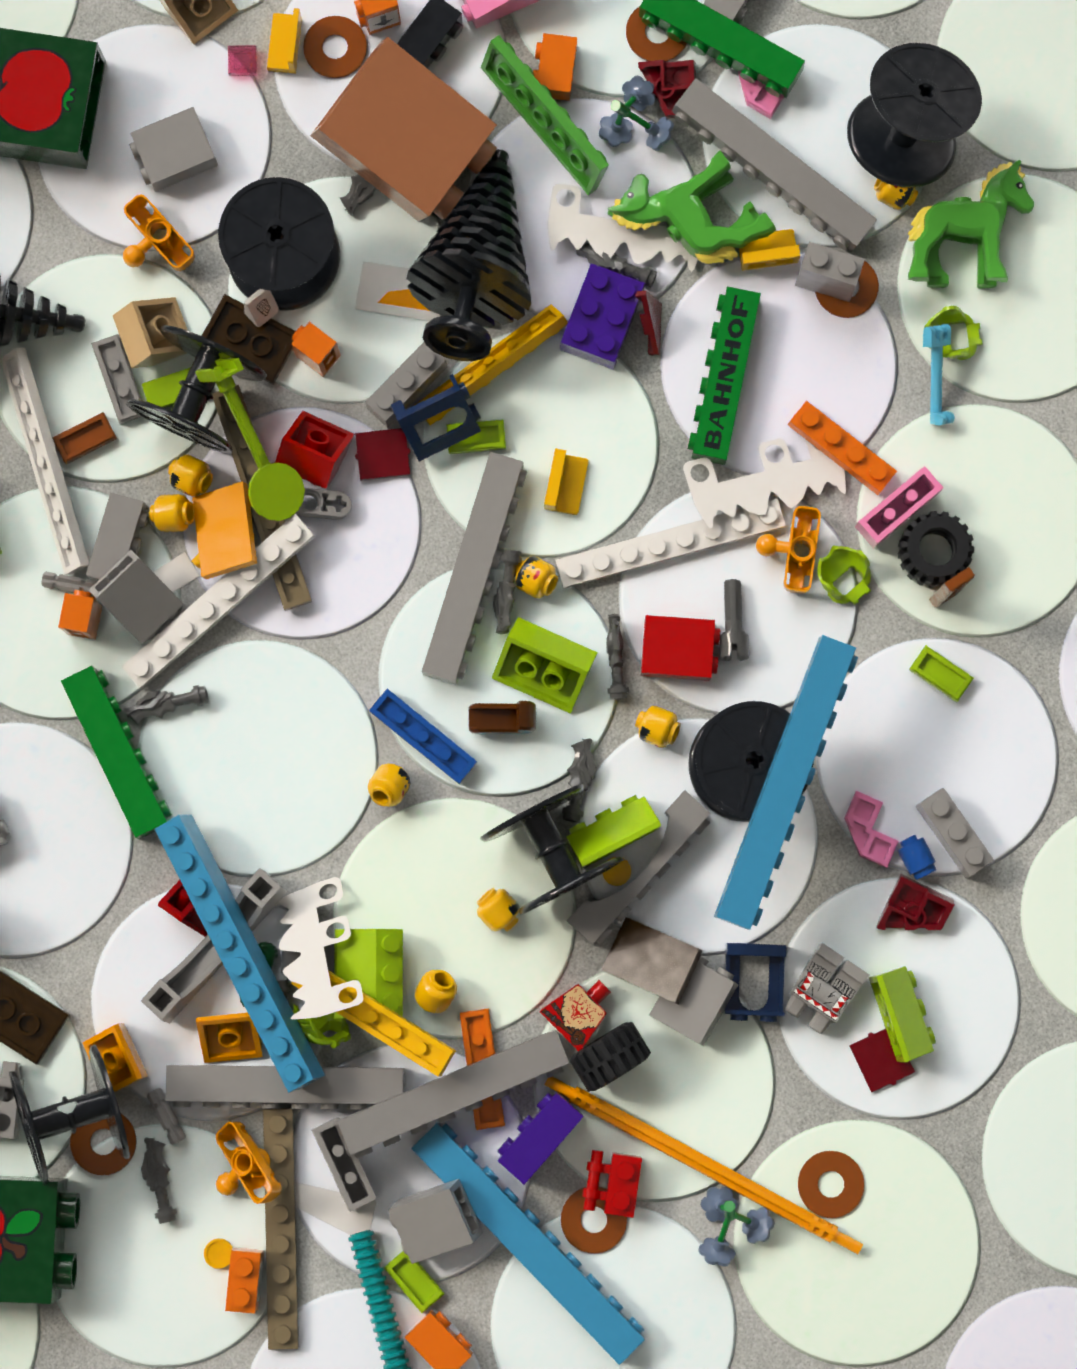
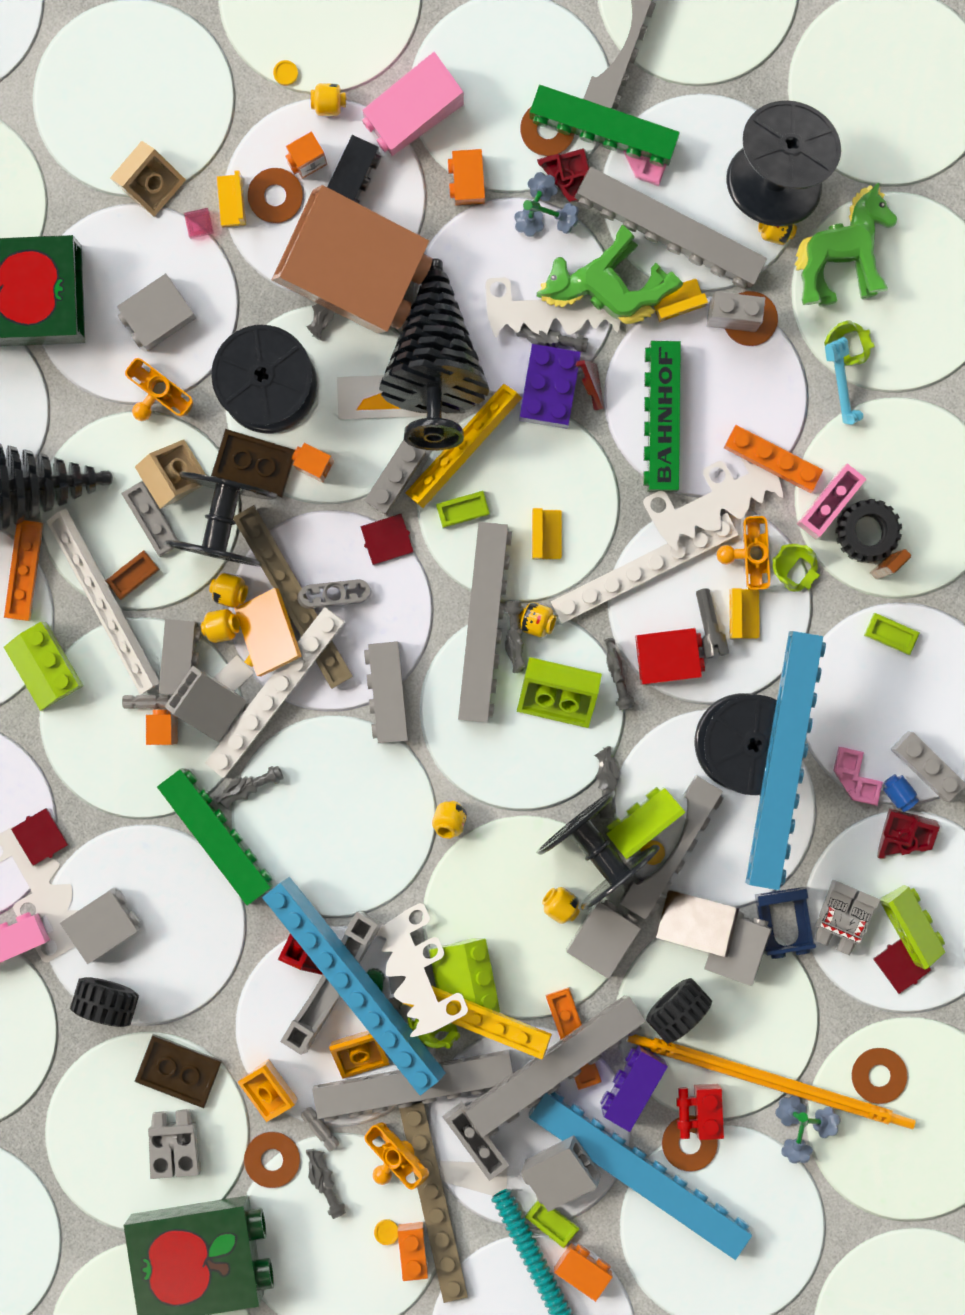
camera: 15 degrees left, 5 degrees up
black piece [9,1044,130,1186] -> none
lime tile [142,367,191,408] -> none
lime piece [195,358,305,521] -> none
white slope [244,289,279,327] -> none
red slope [275,411,355,489] -> none
blue plate [369,688,477,784] -> none
dark blue panel [391,374,481,462] -> none
yellow head [415,970,457,1013] -> none
reddish brown animal [469,701,536,734] -> none
bright green plate [480,35,609,196] -> none
torso [539,980,611,1051] -> none
yellow head [635,706,681,748] -> none
none -> light grey brick [364,641,408,743]
none -> light grey brick [566,899,641,979]
none -> yellow panel [729,588,760,639]

